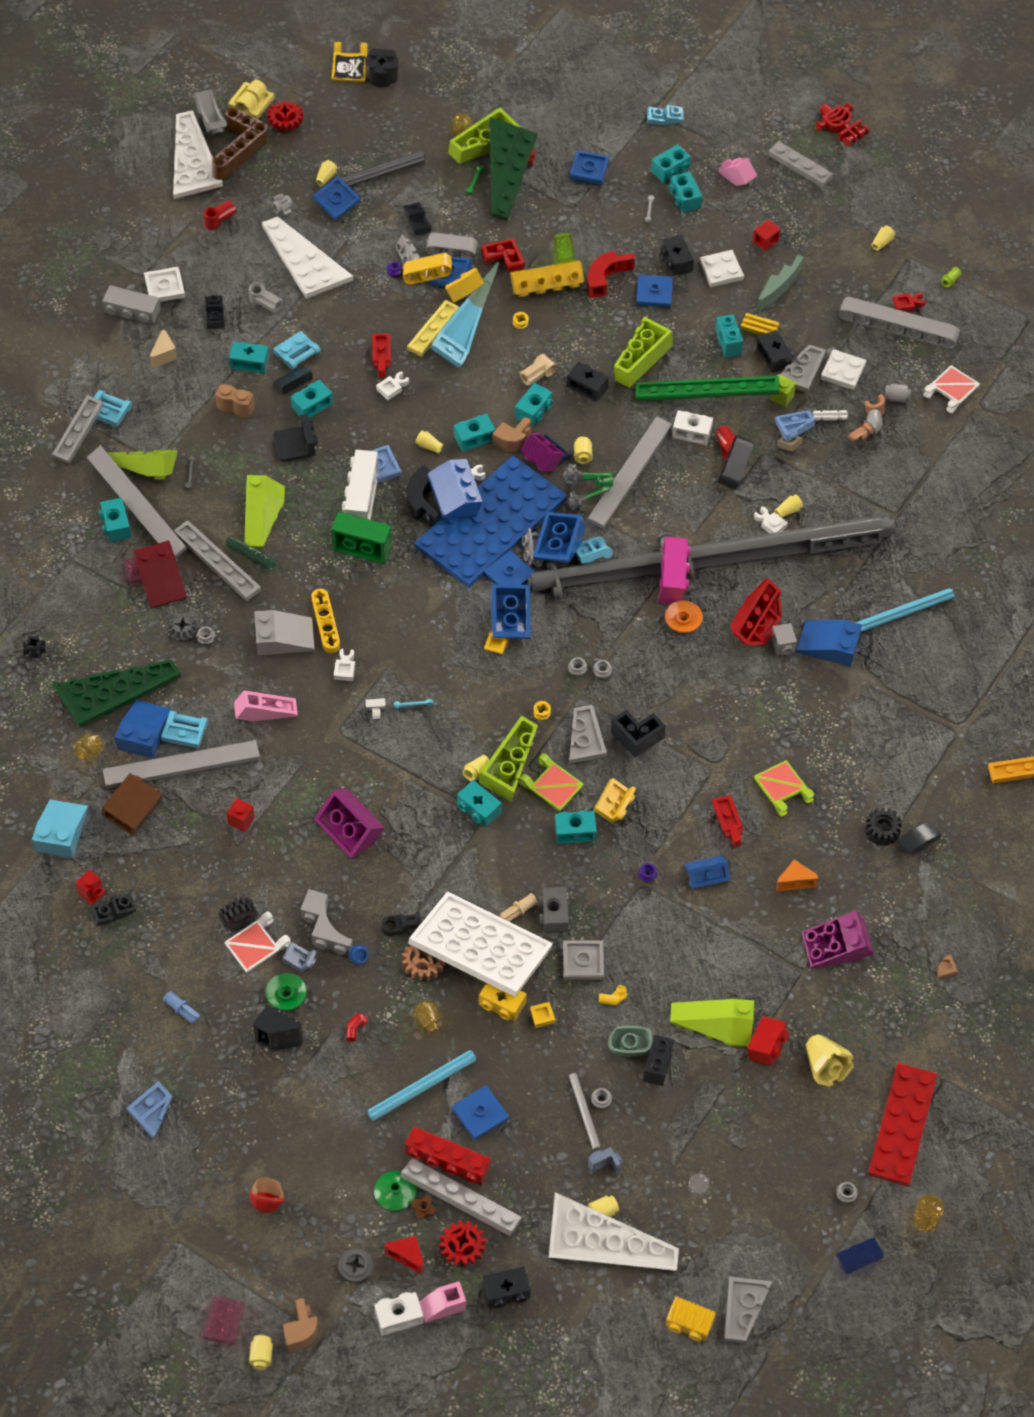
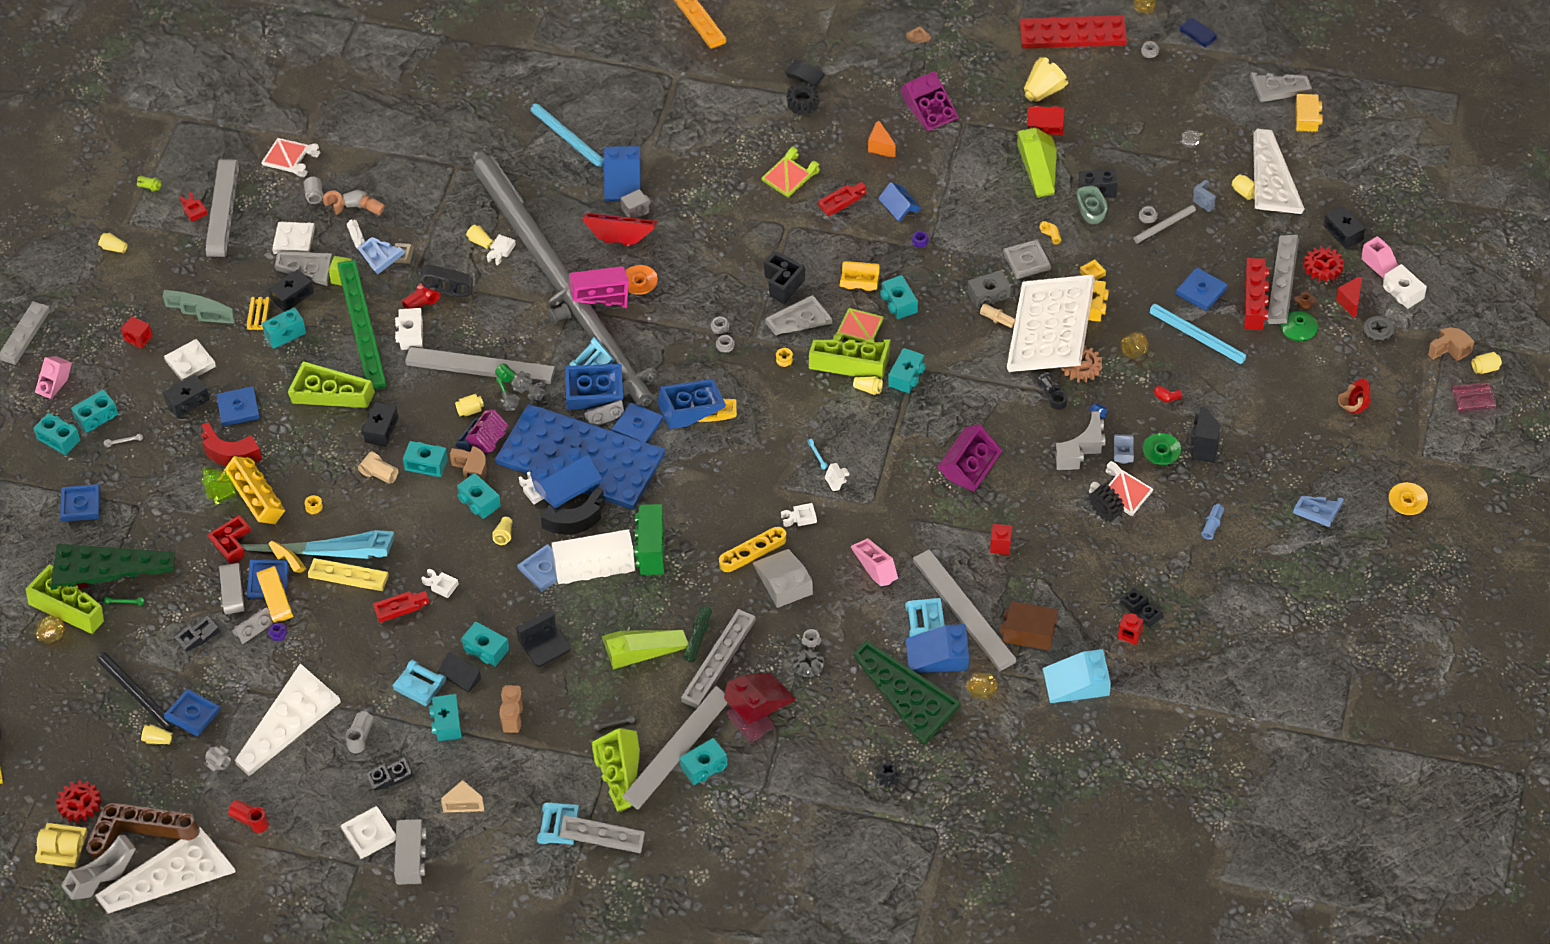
camera: 105 degrees left, 5 degrees down
none -> yellow dish [1388,483,1428,515]

